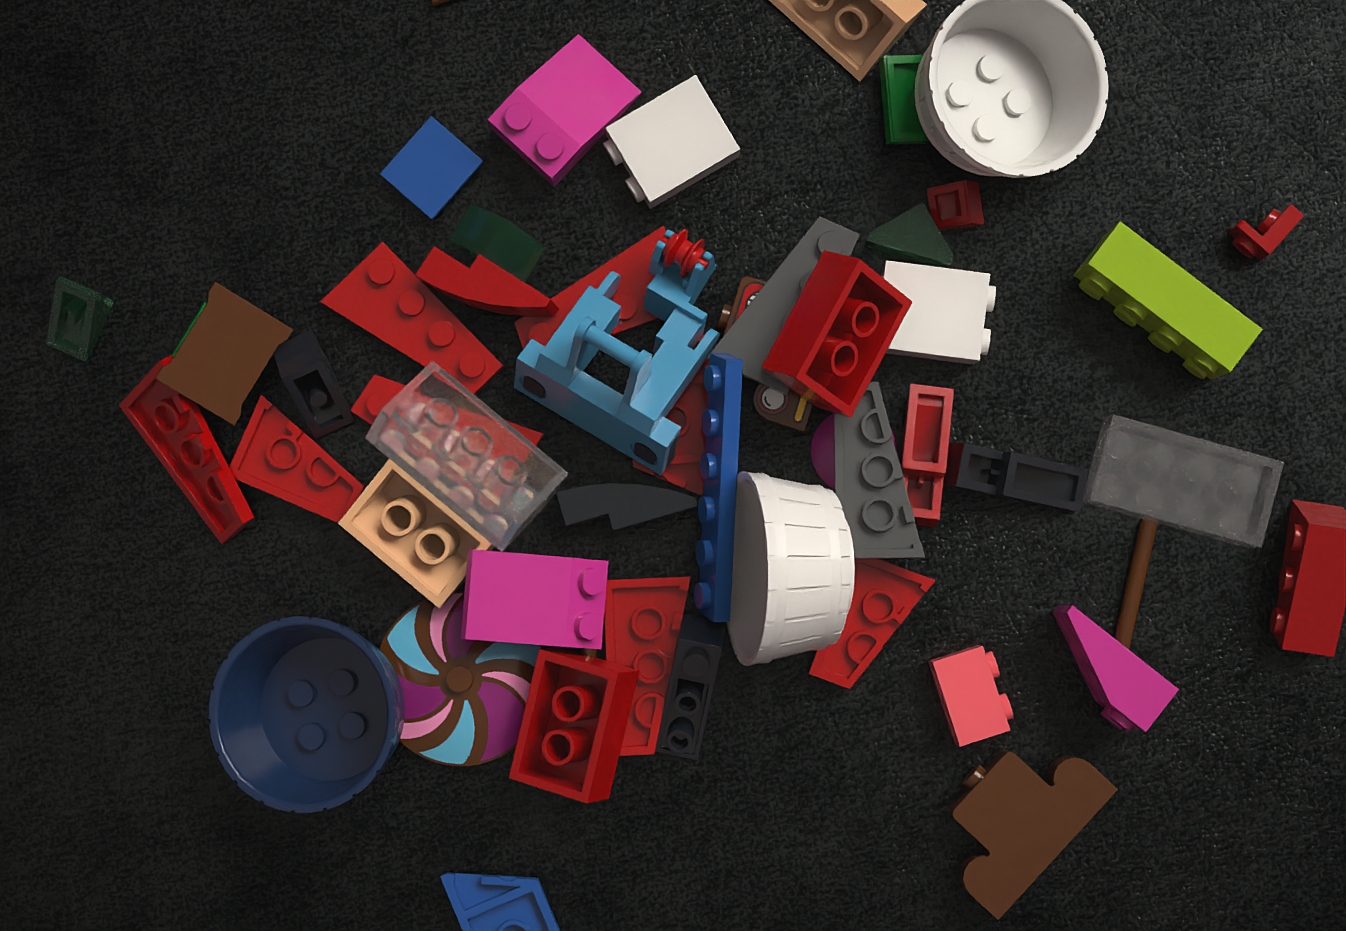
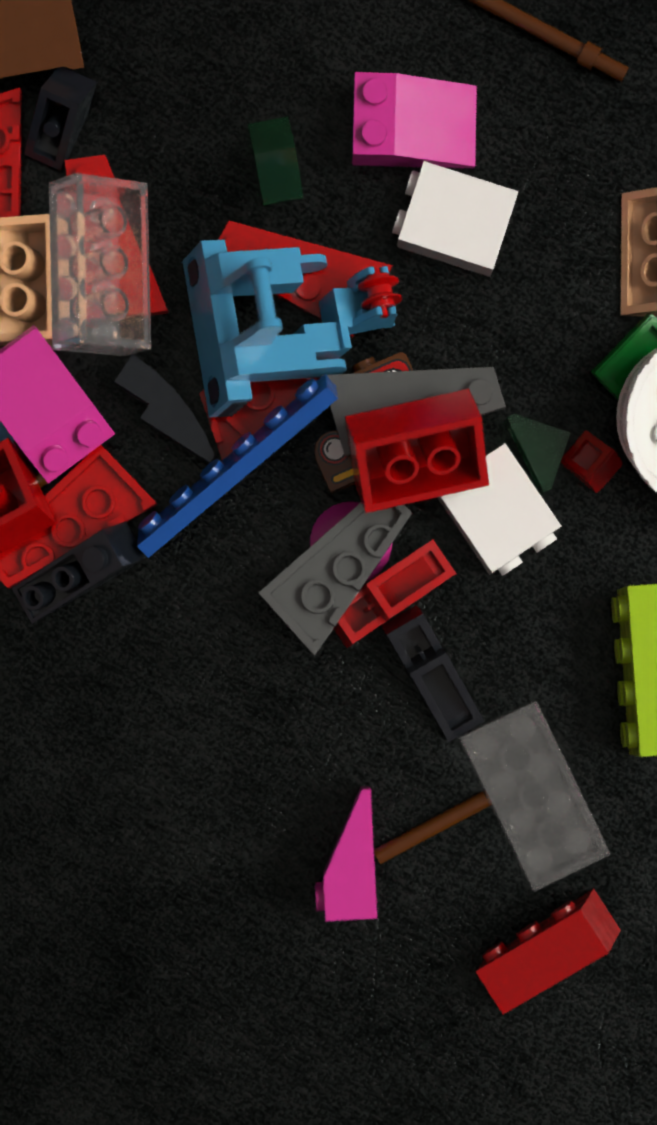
camera: 50 degrees right, 0 degrees up
red wing [320,242,504,397] -> none
blue piece [380,116,484,220] -> none
red slope [415,246,559,317] -> none
white piece [726,471,855,666] -> none
red wing [808,559,936,689] -> none
coral brick [928,645,1013,747] -> none
reddish brown brick [948,749,1118,920] -> none

